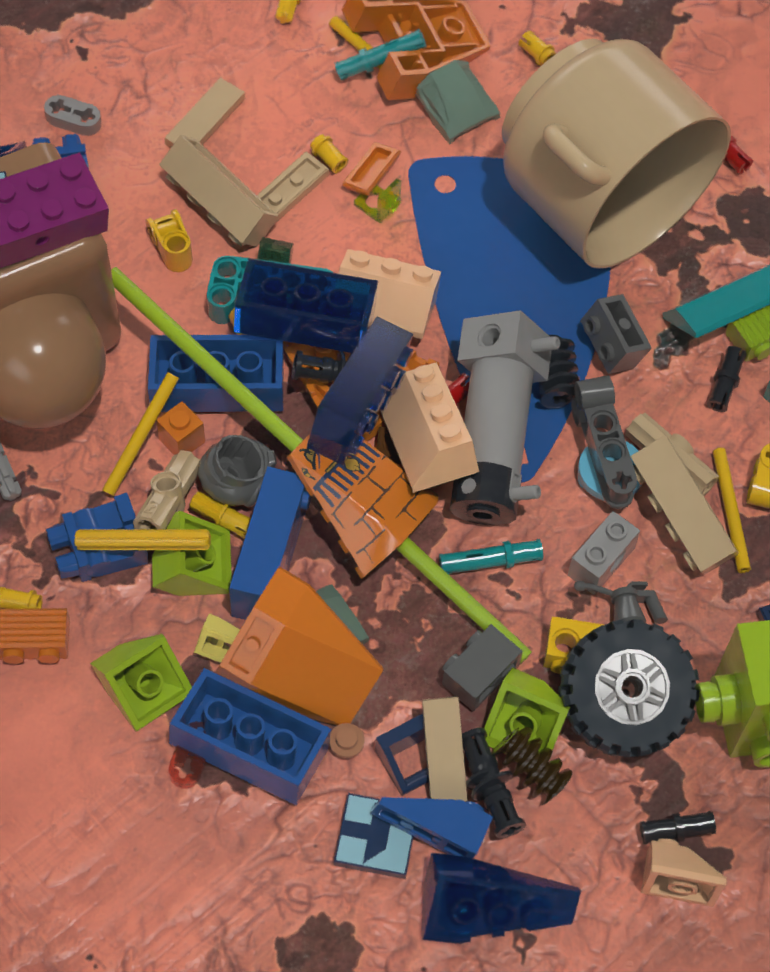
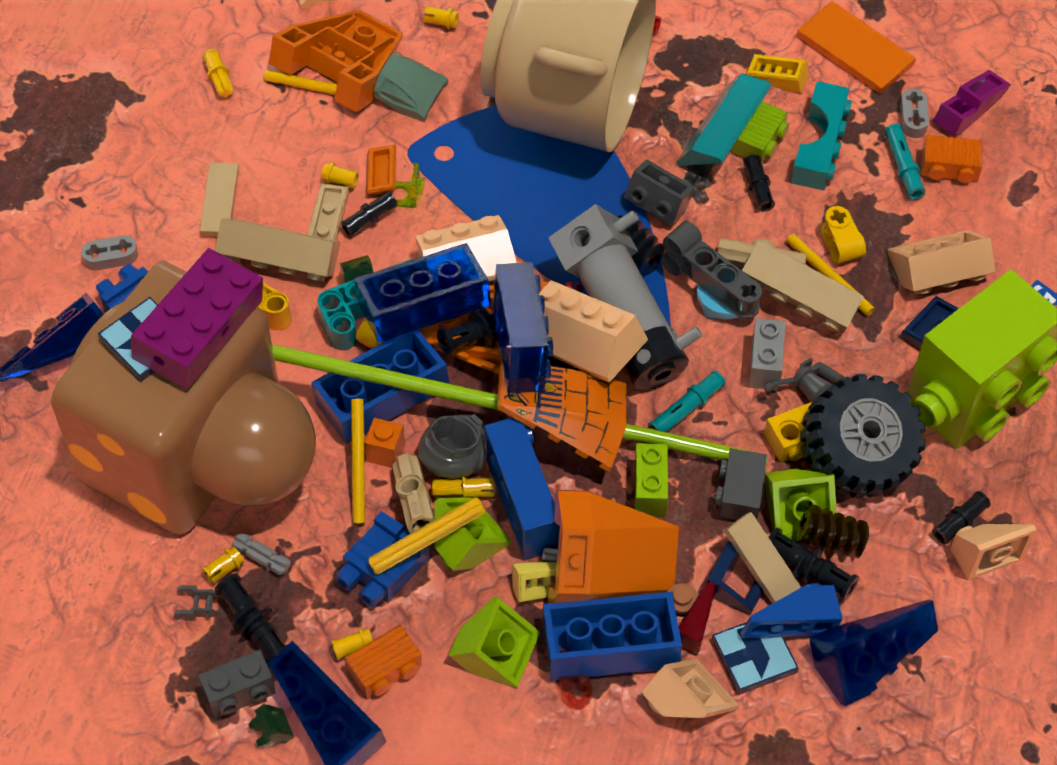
camera: 30 degrees left, 5 degrees down
teal pin [335,29,427,81] -> none
none -> black pin [341,191,398,237]
none -> lime brick [634,443,668,517]
none -> light nougat slope [641,658,739,718]
none -> dark red slope [679,581,715,656]

